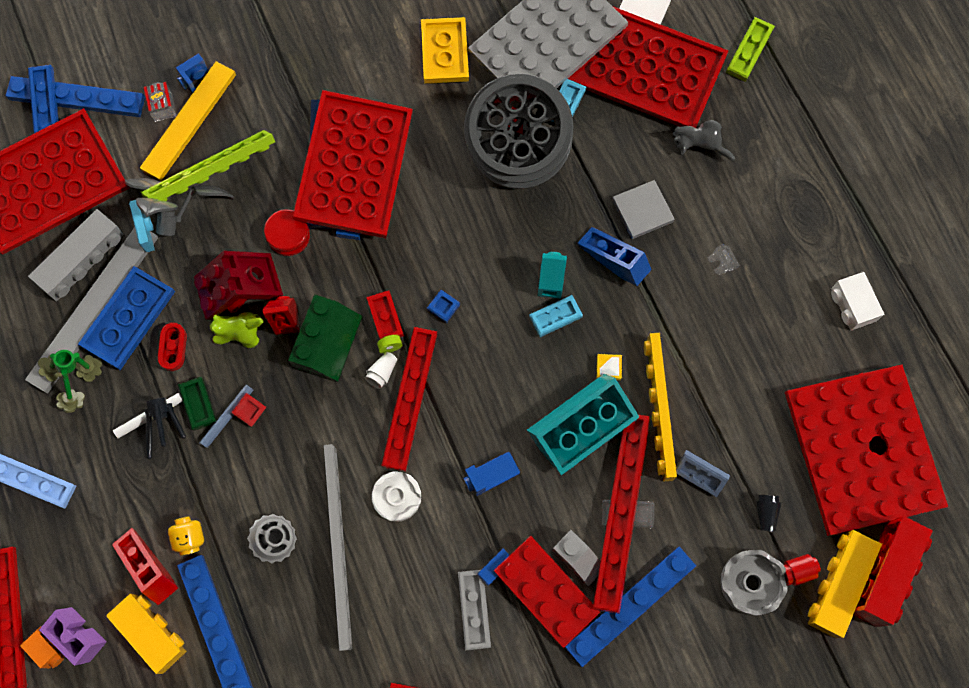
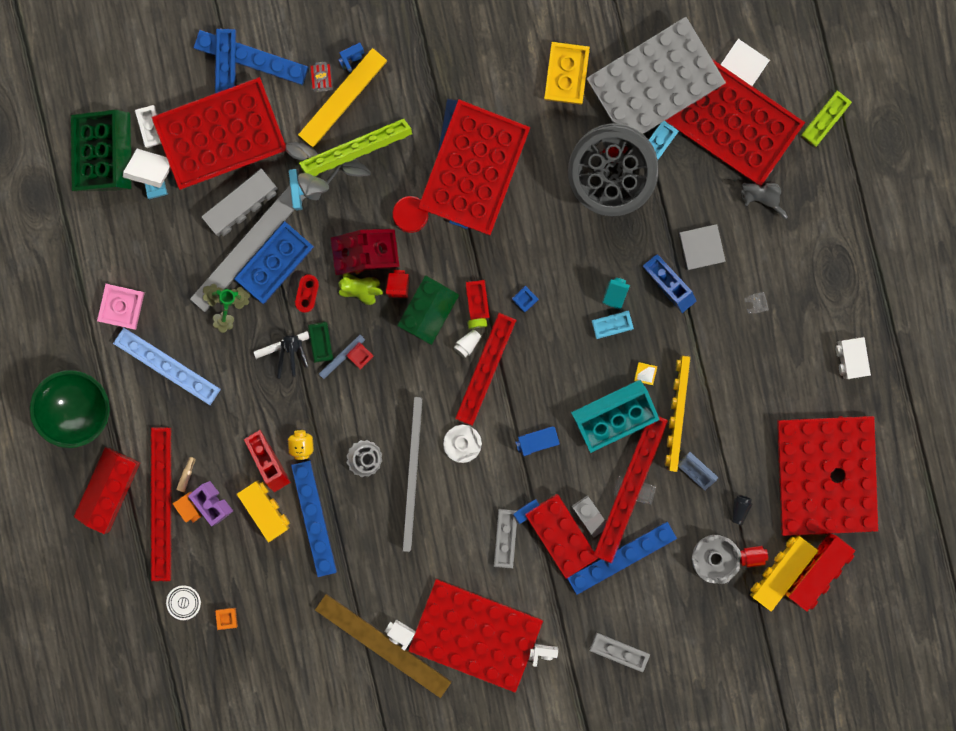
camera: 15 degrees right, 15 degrees up
none -> tan pin [176,457,196,492]

